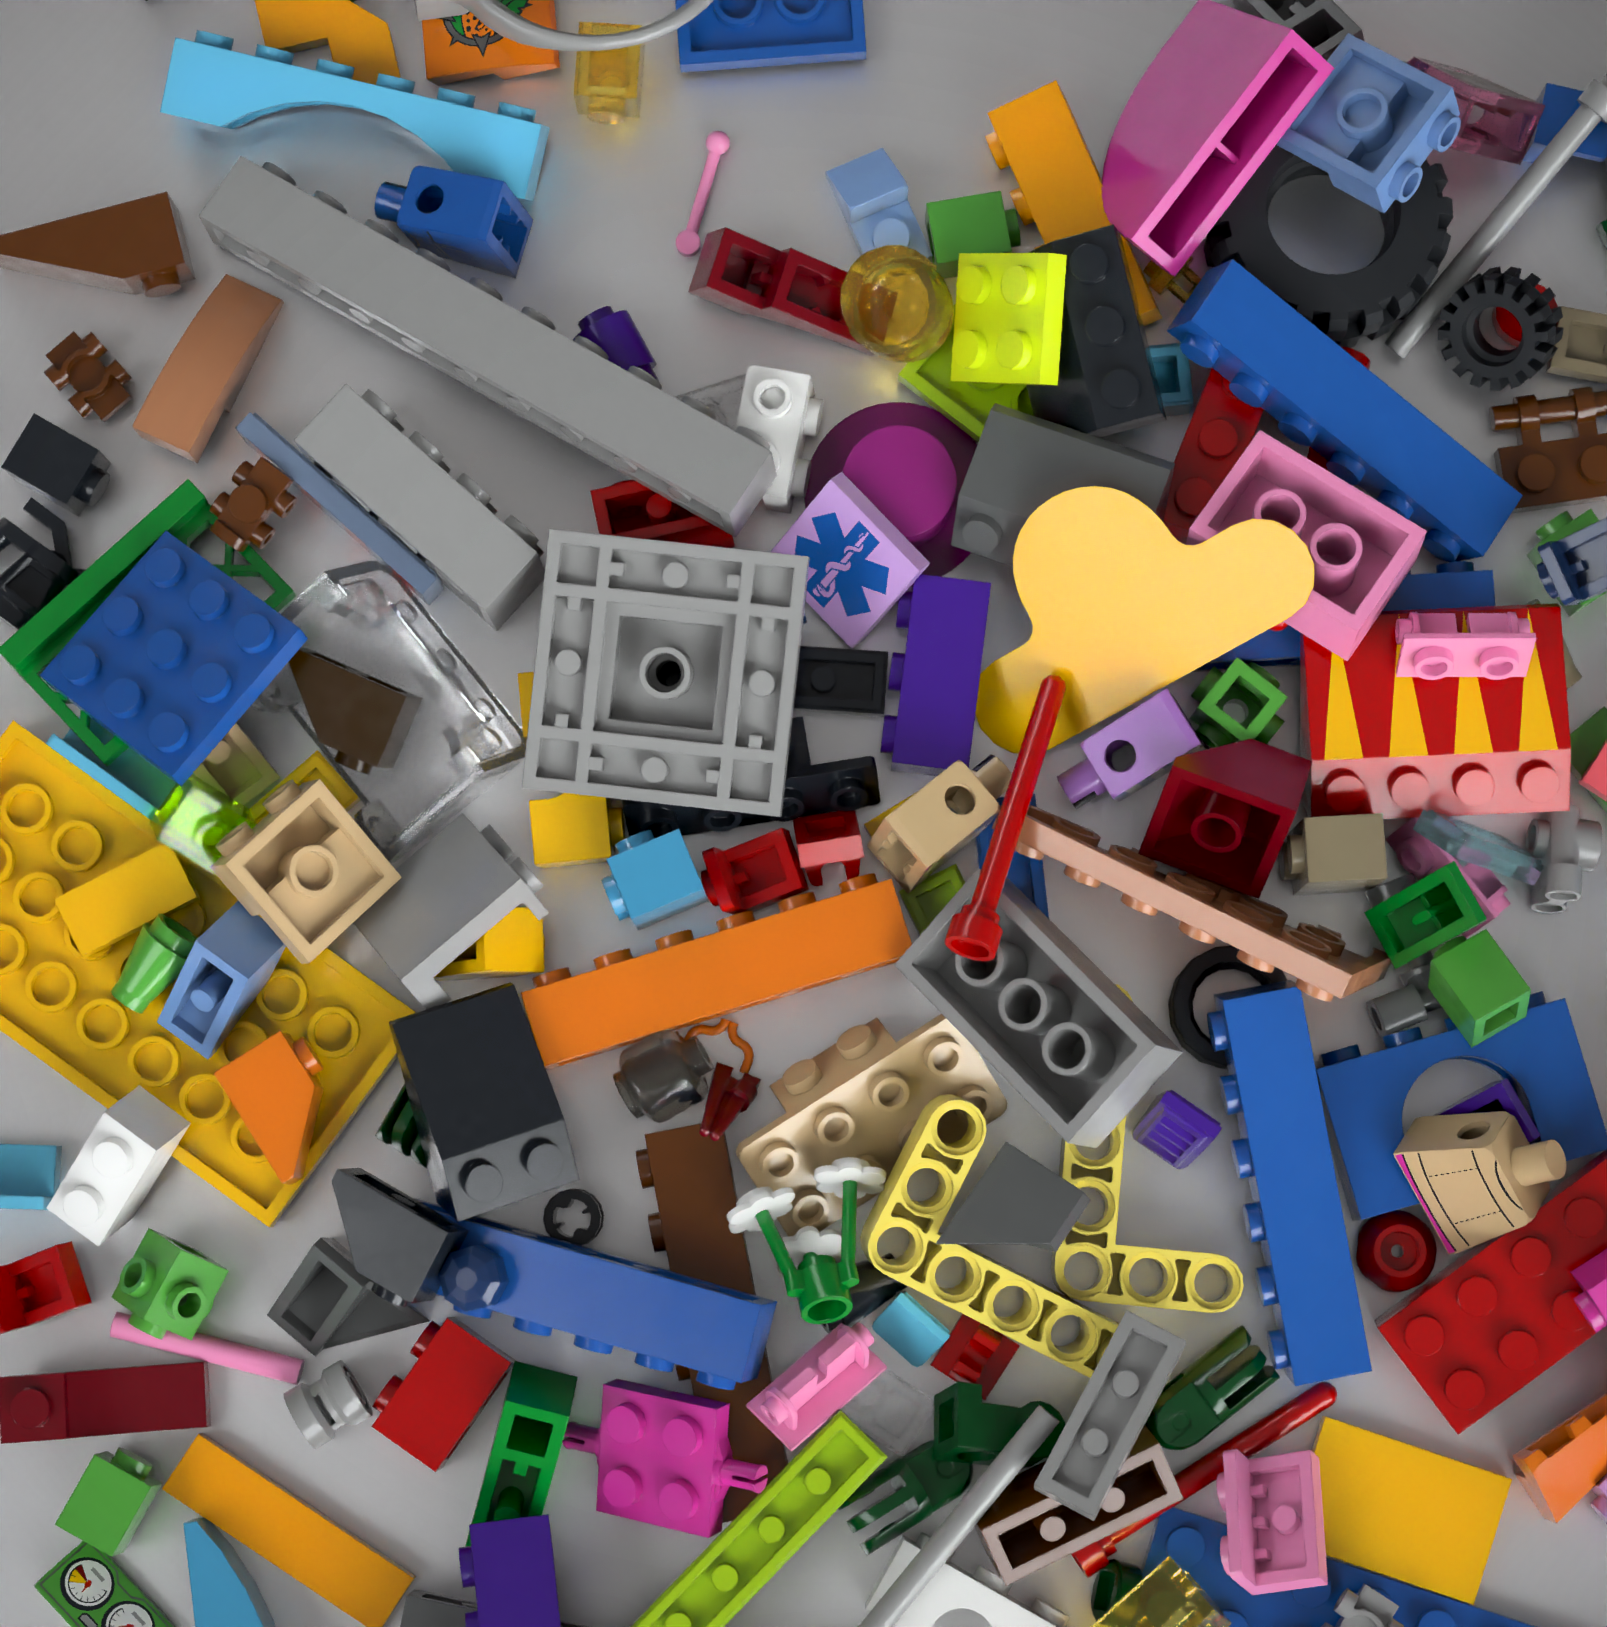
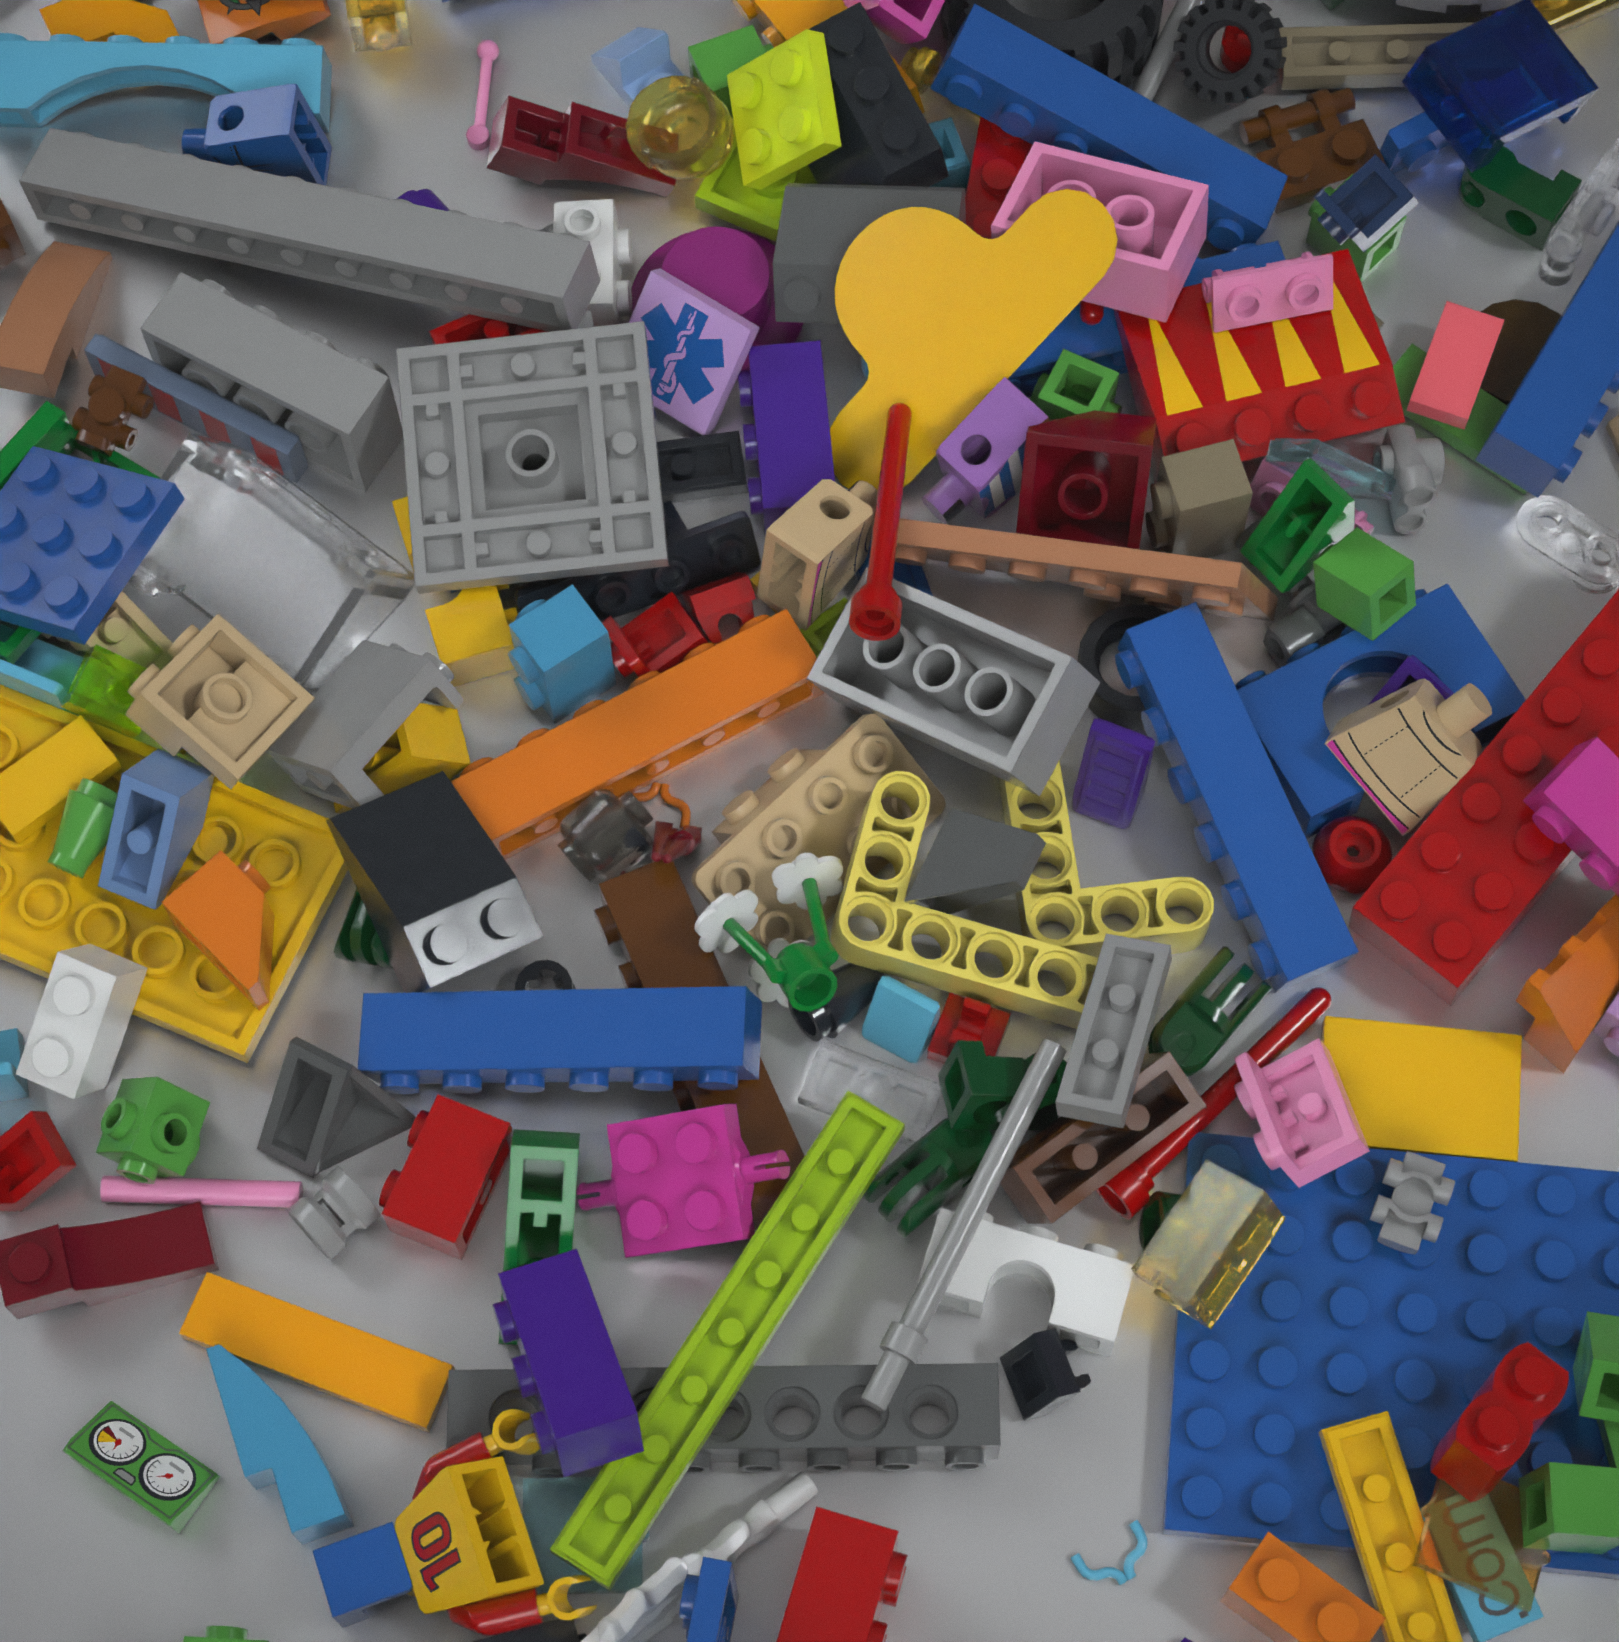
camera: 15 degrees left, 15 degrees down
bright green brick [55,1447,163,1557] -> none
dark brown slope [288,648,423,775] -> none
black slope [331,1168,469,1307] -> none
dark blue tile [438,1245,509,1312] -> none
bright pink hinge [746,1322,887,1452] -> none

